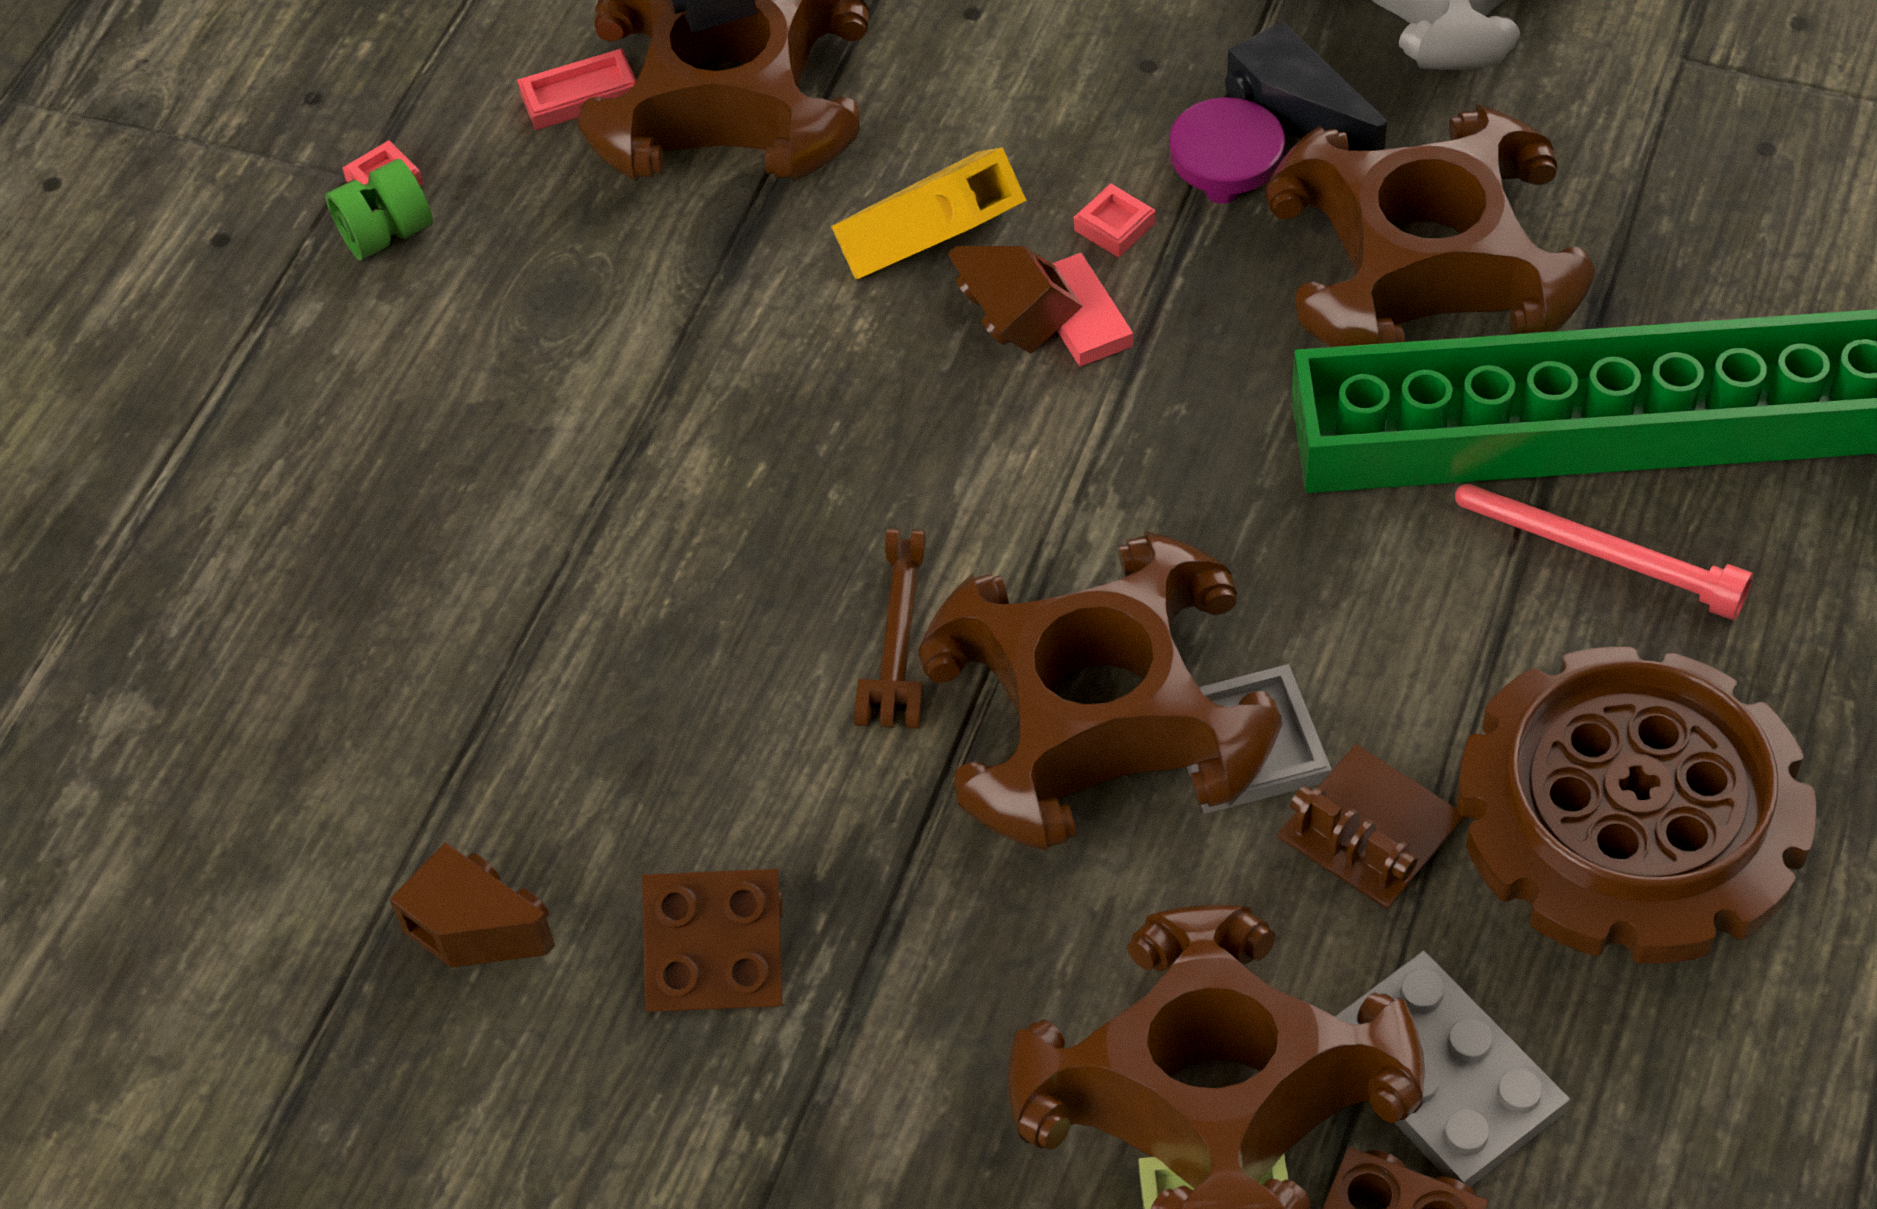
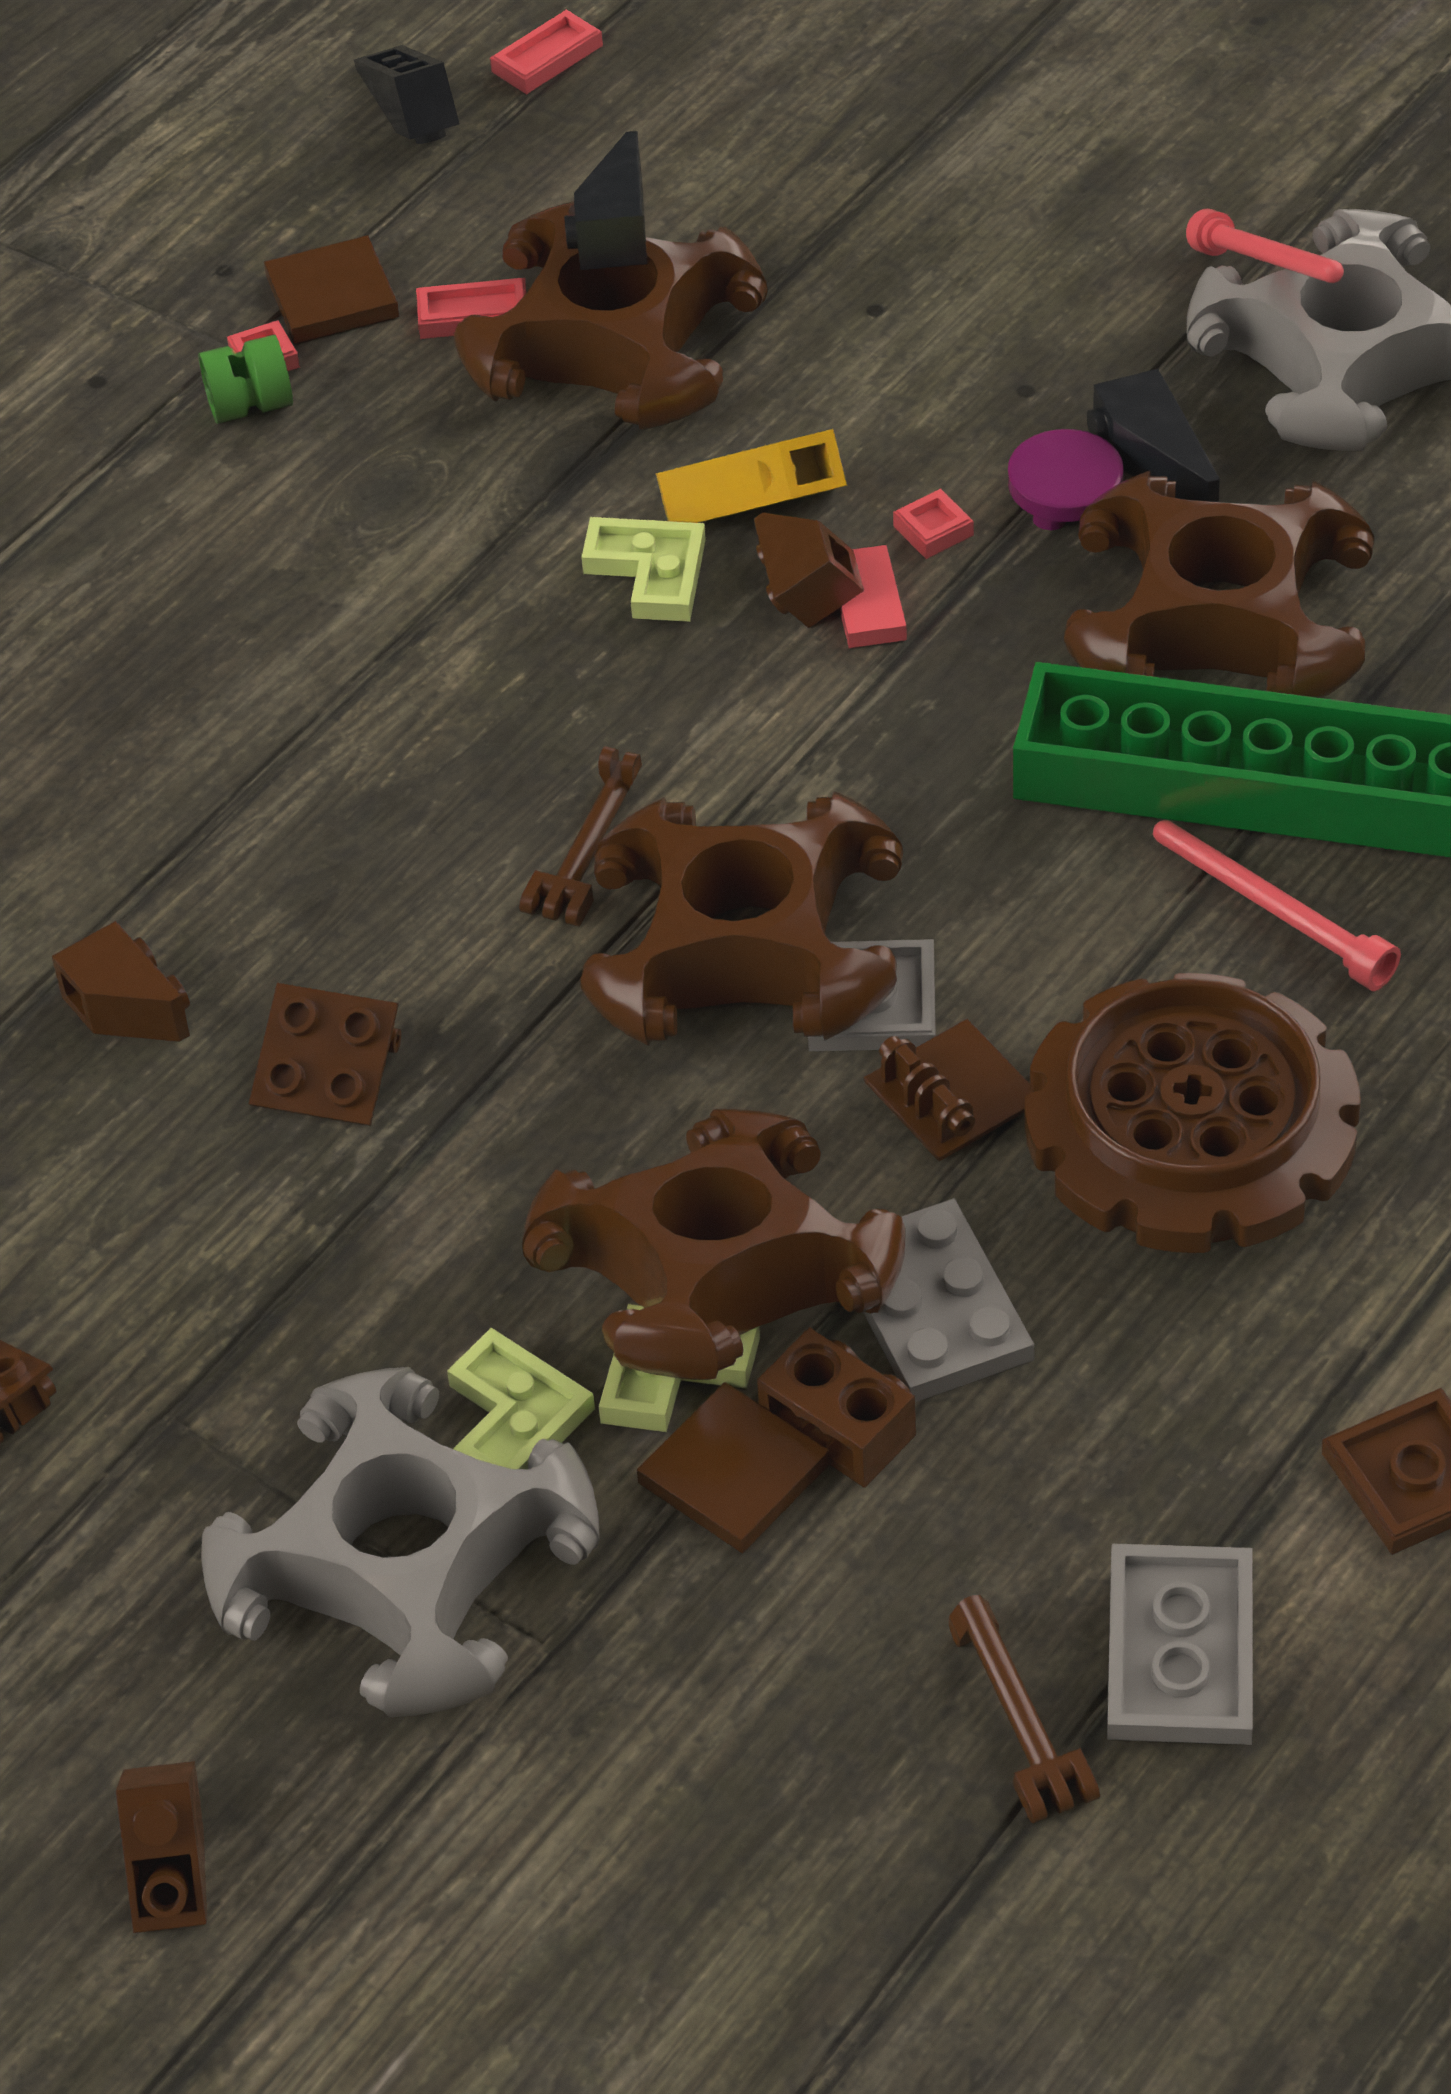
camera: 15 degrees right, 5 degrees down
none -> reddish brown tile [264,235,399,344]
none -> yellowish green plate [582,517,706,622]

